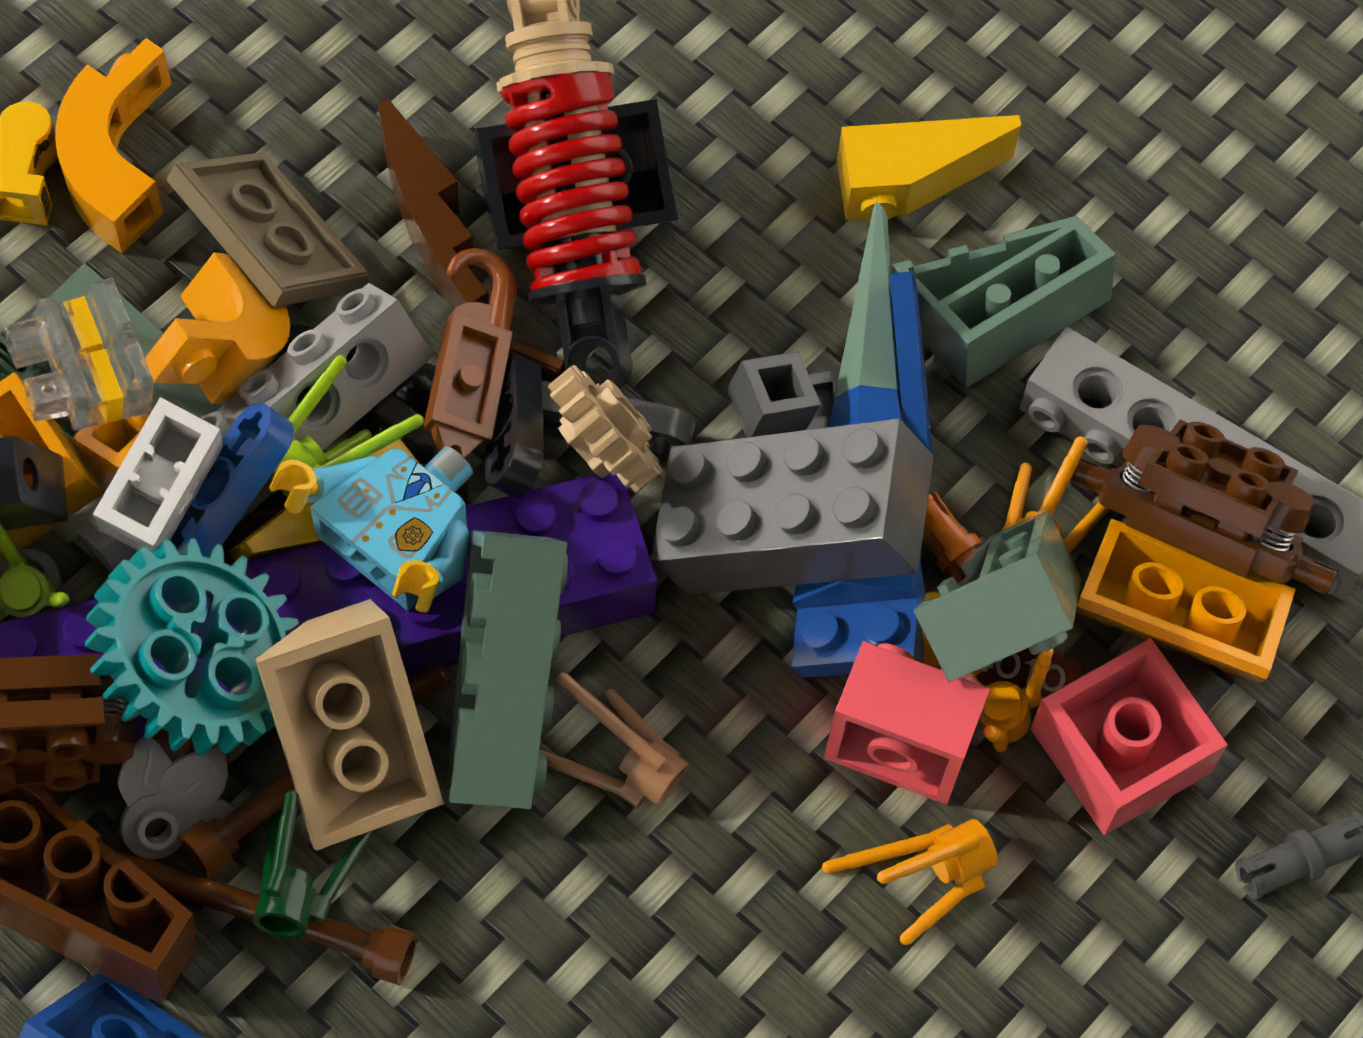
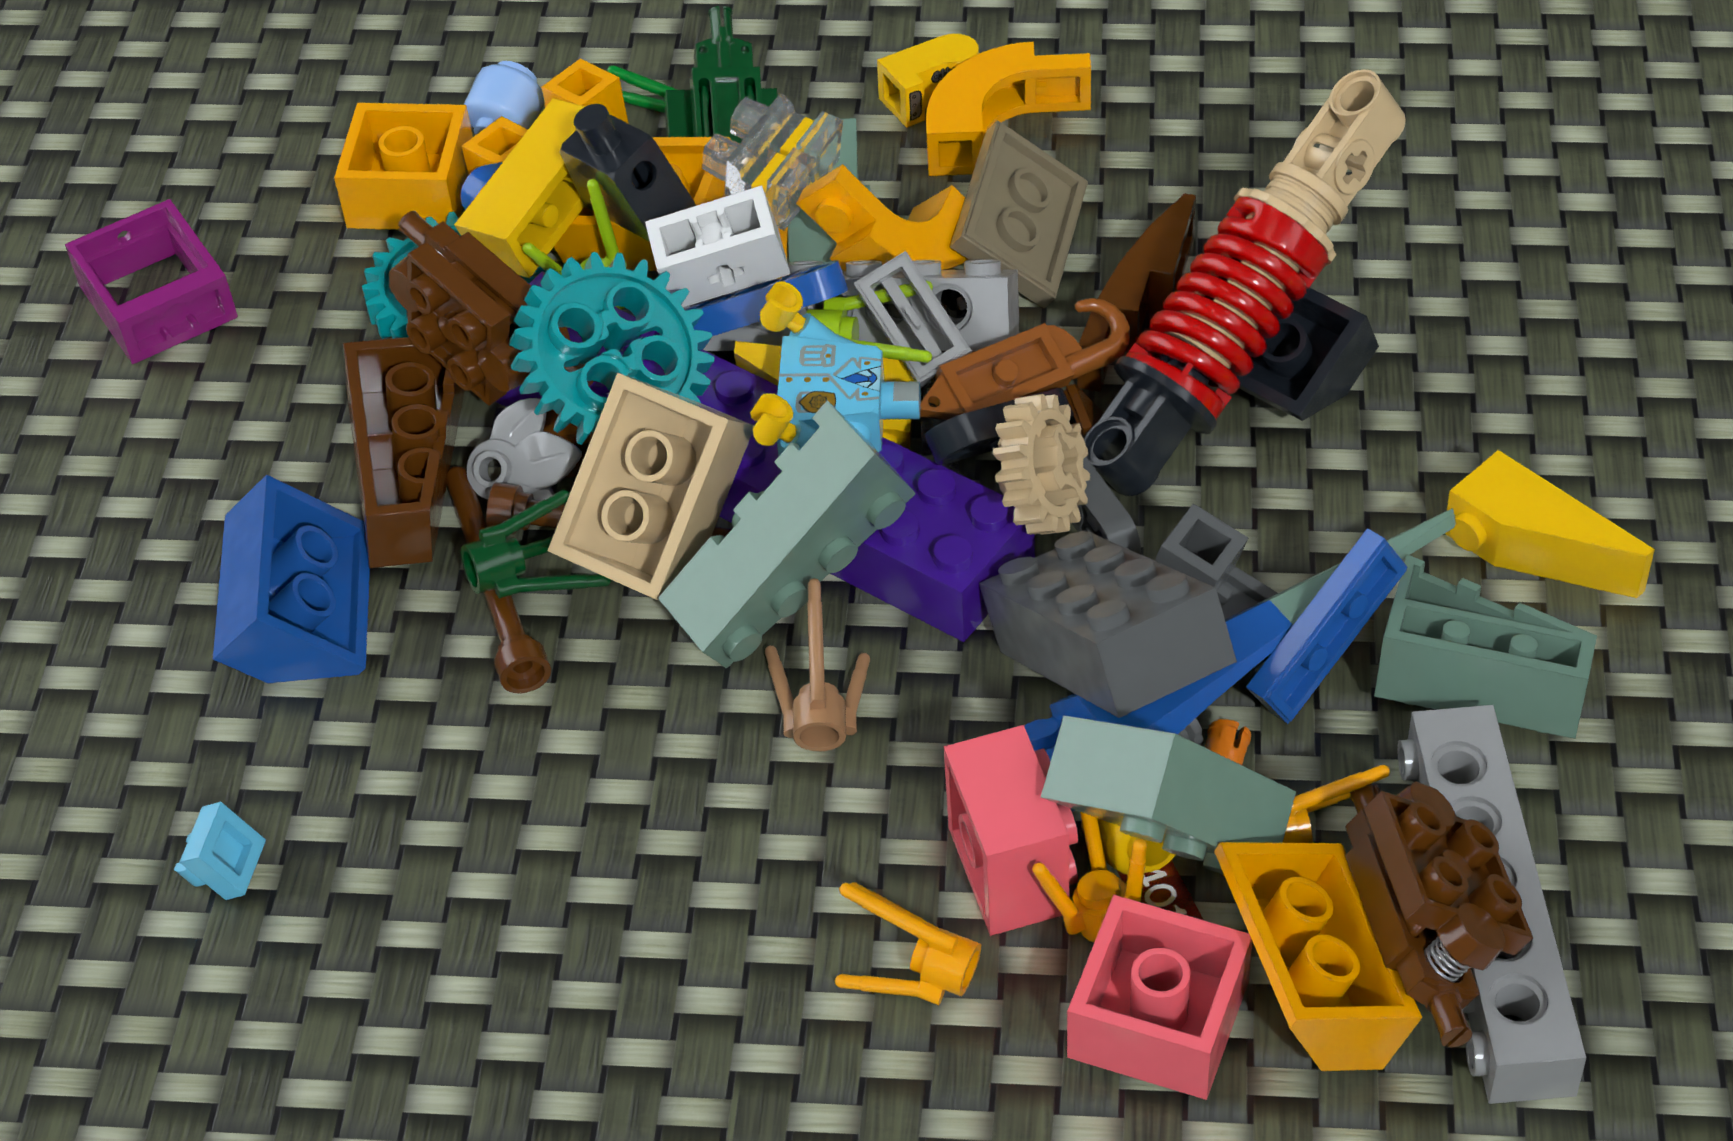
camera: 60 degrees right, 15 degrees down
none -> light grey tile [854,251,972,389]

